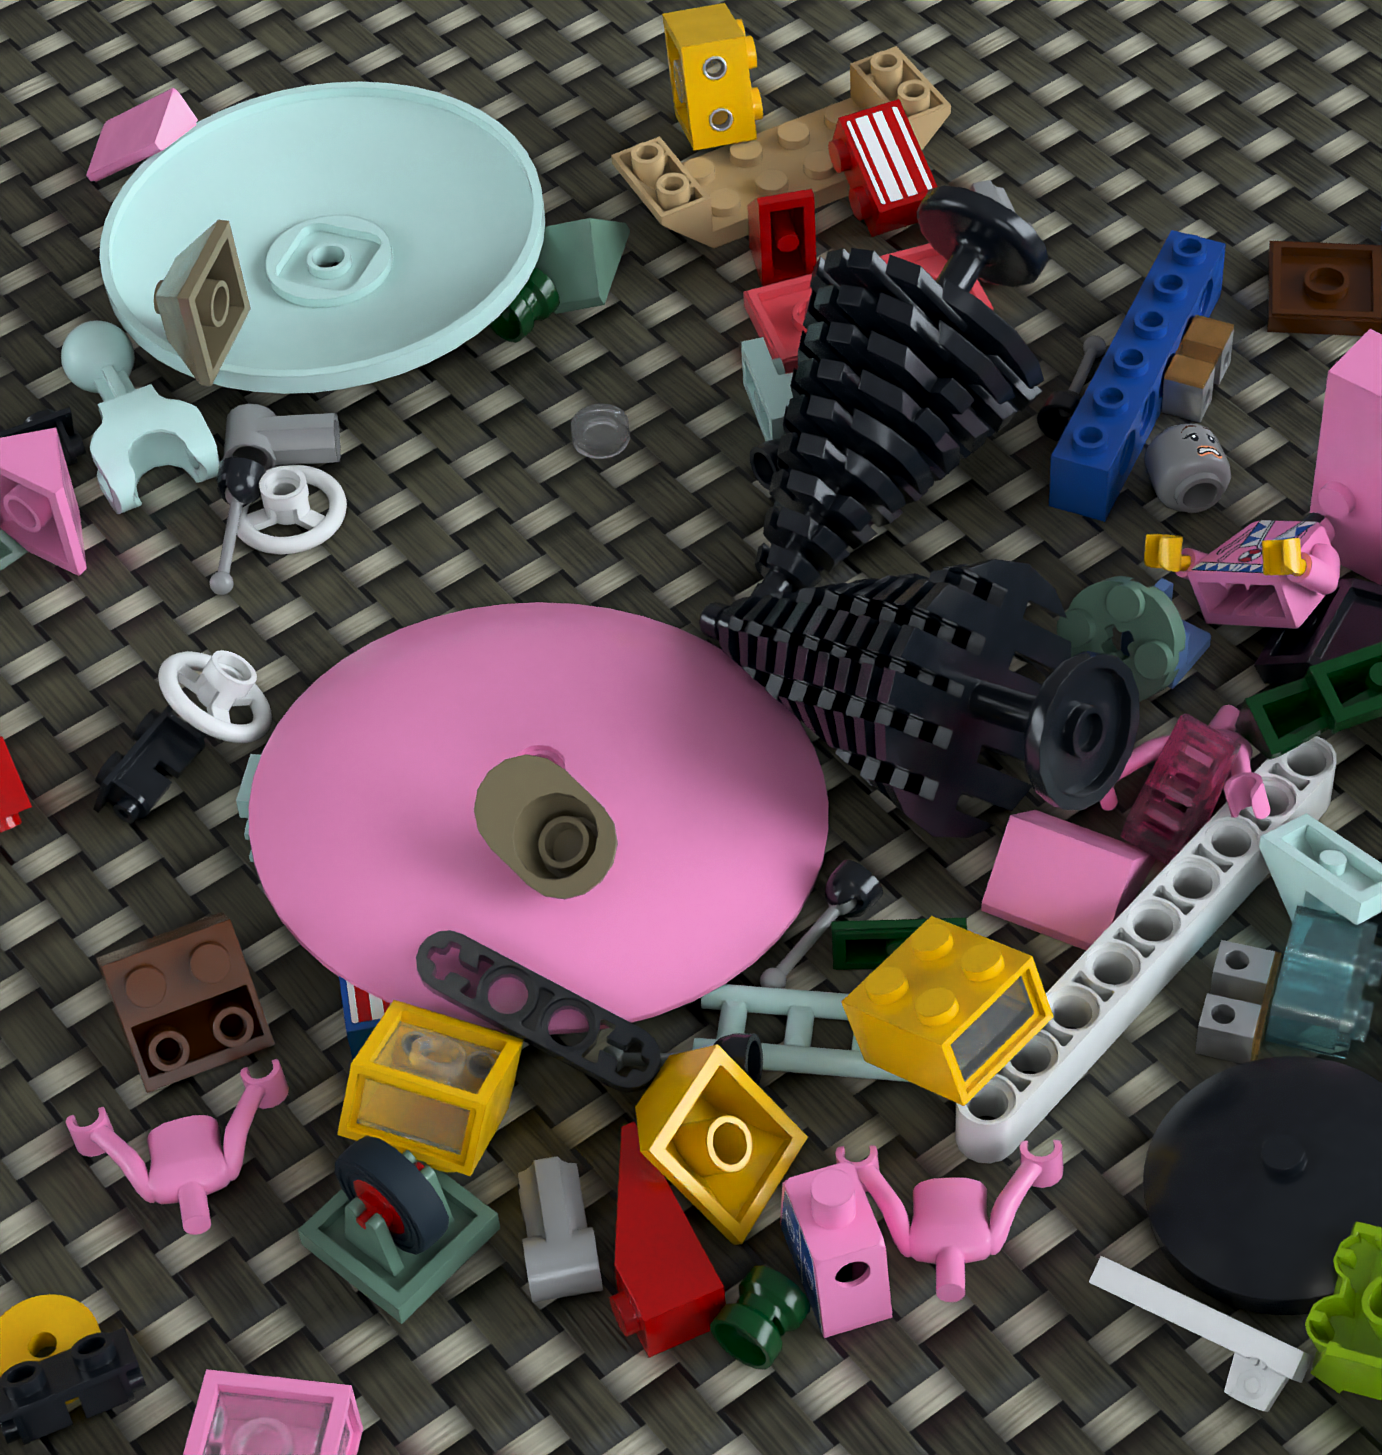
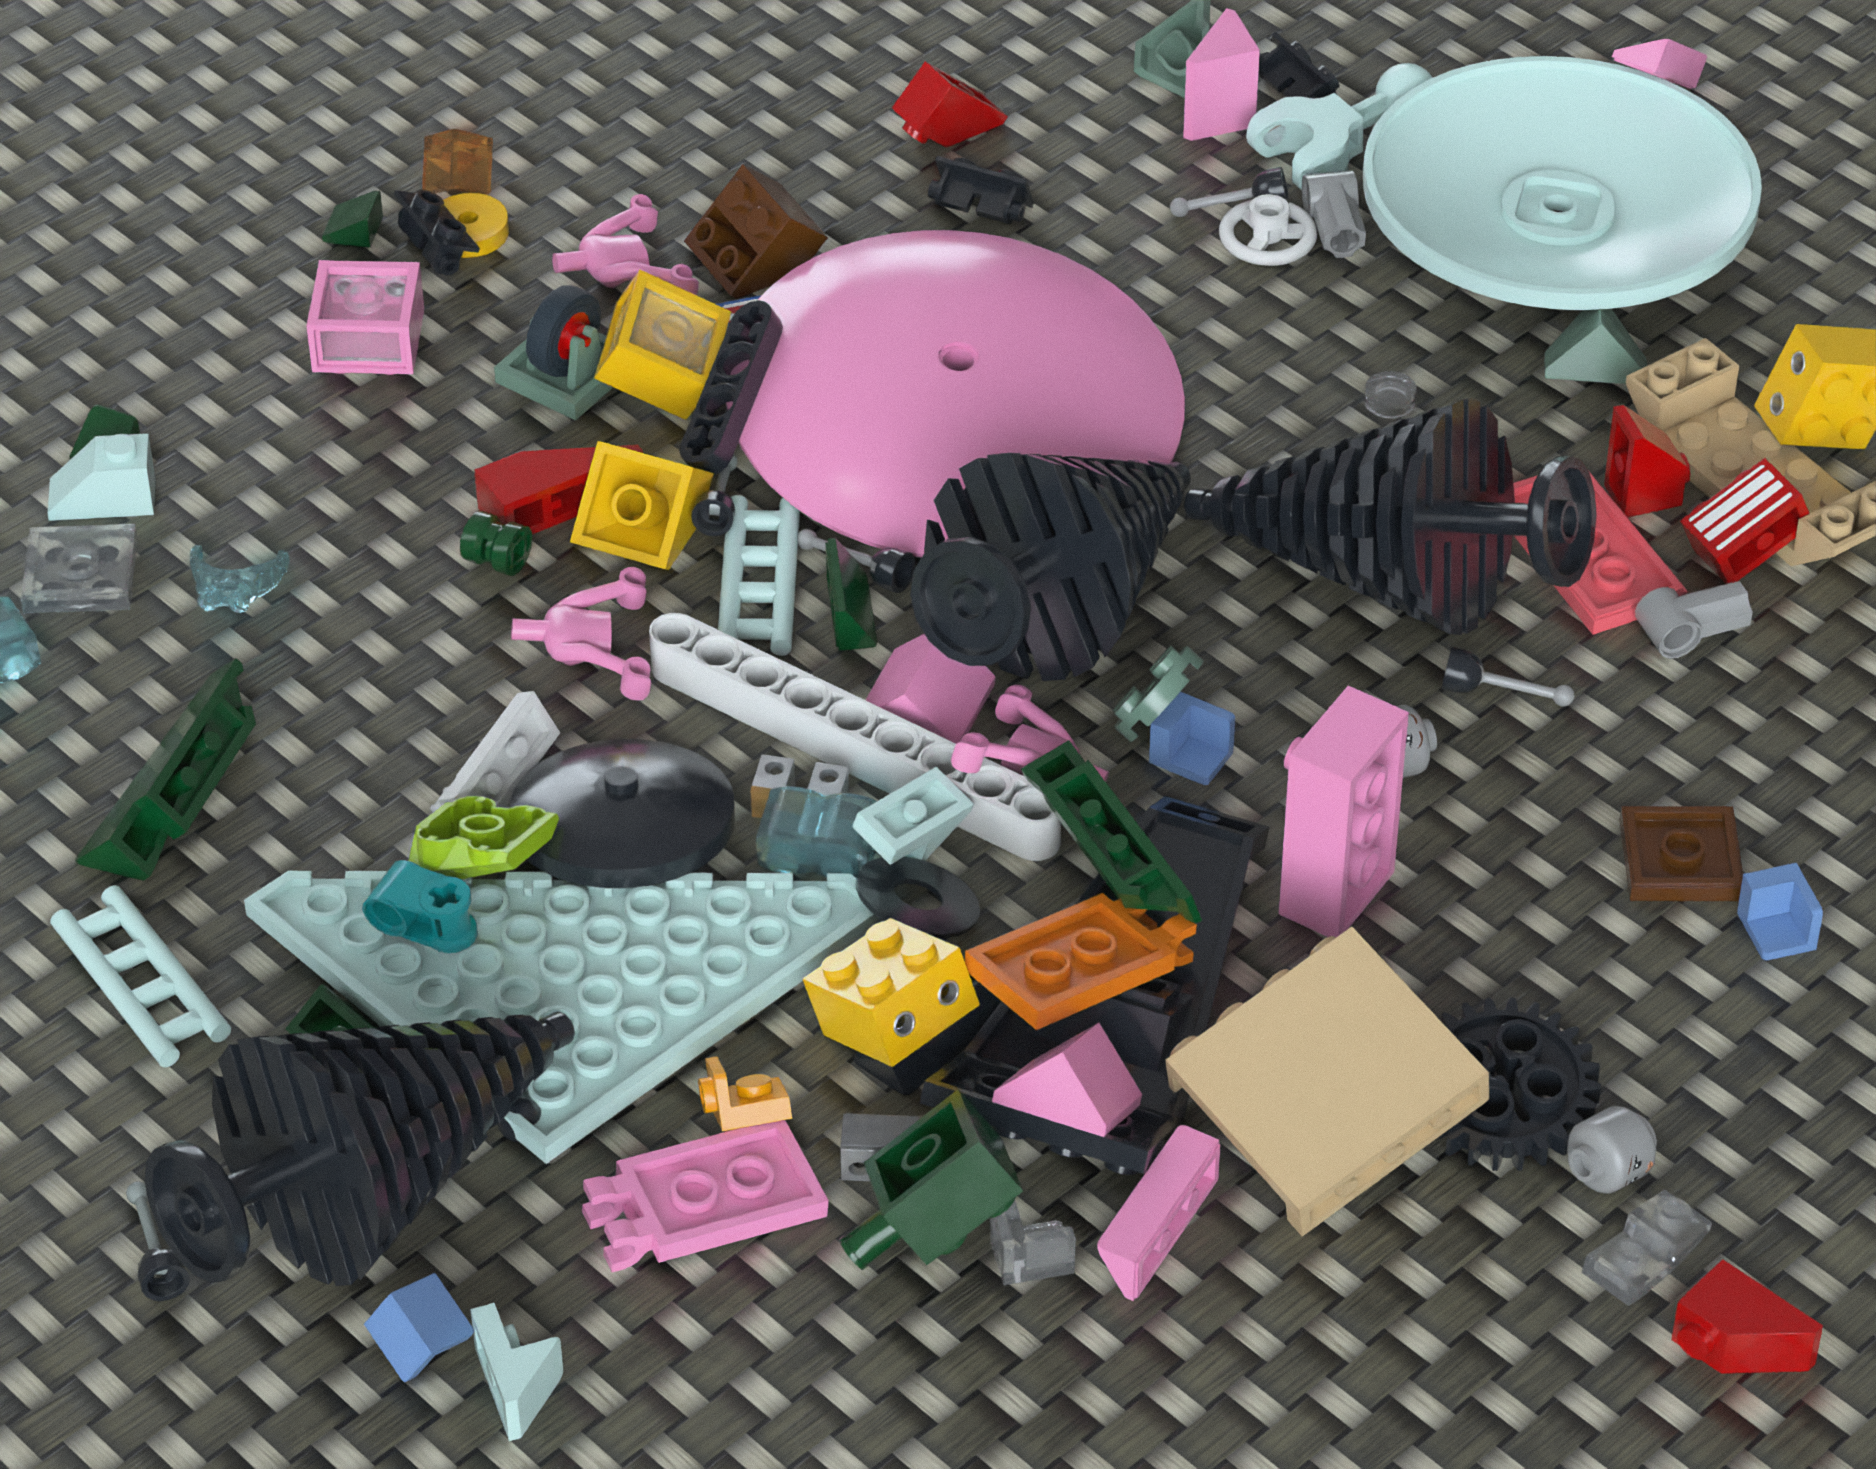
camera: 80 degrees right, 5 degrees down
dark tan slope [154,220,251,386] -> none
white piece [158,650,272,743] -> none
dark tan piece [474,755,618,900] -> none
dark green wheel [489,267,560,343] -> none
light grey piece [518,1156,603,1302] -> none
bright pink torso [780,1161,892,1338] -> none
yellow piece [841,916,1054,1106] -> none
blue brick [1049,230,1226,522] -> none
clear pink slope [1120,713,1241,865] -> none
bright pink torso [1144,512,1340,629] -> none
piece [1162,314,1234,423] -> none

